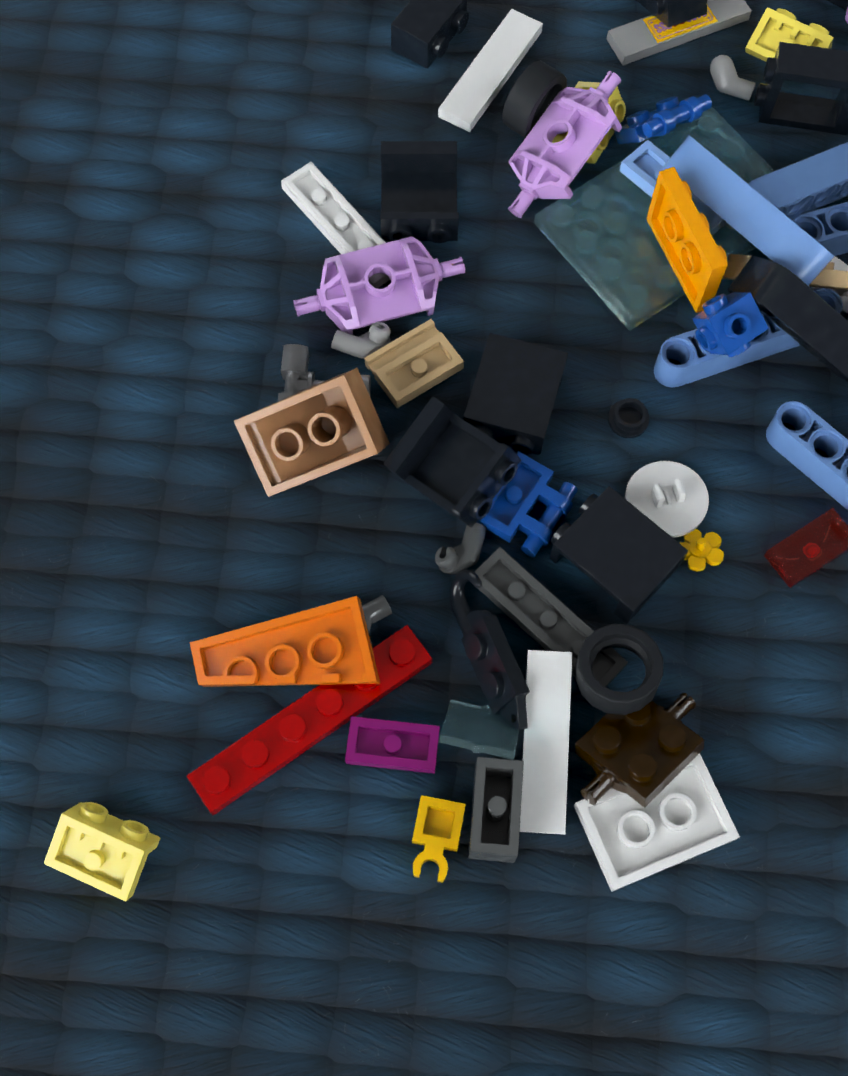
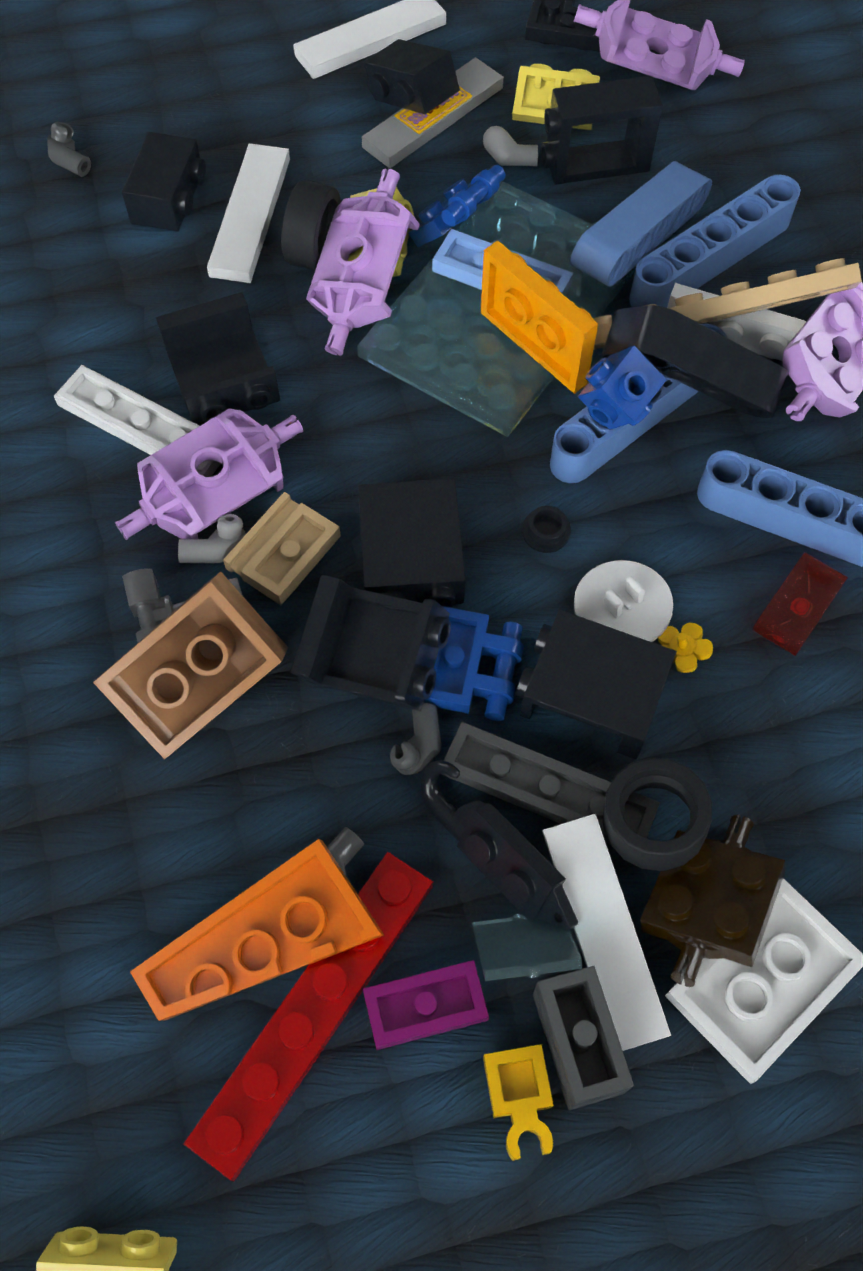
camera: 20 degrees left, 5 degrees down
medium blue beam [663,135,835,286] -> none

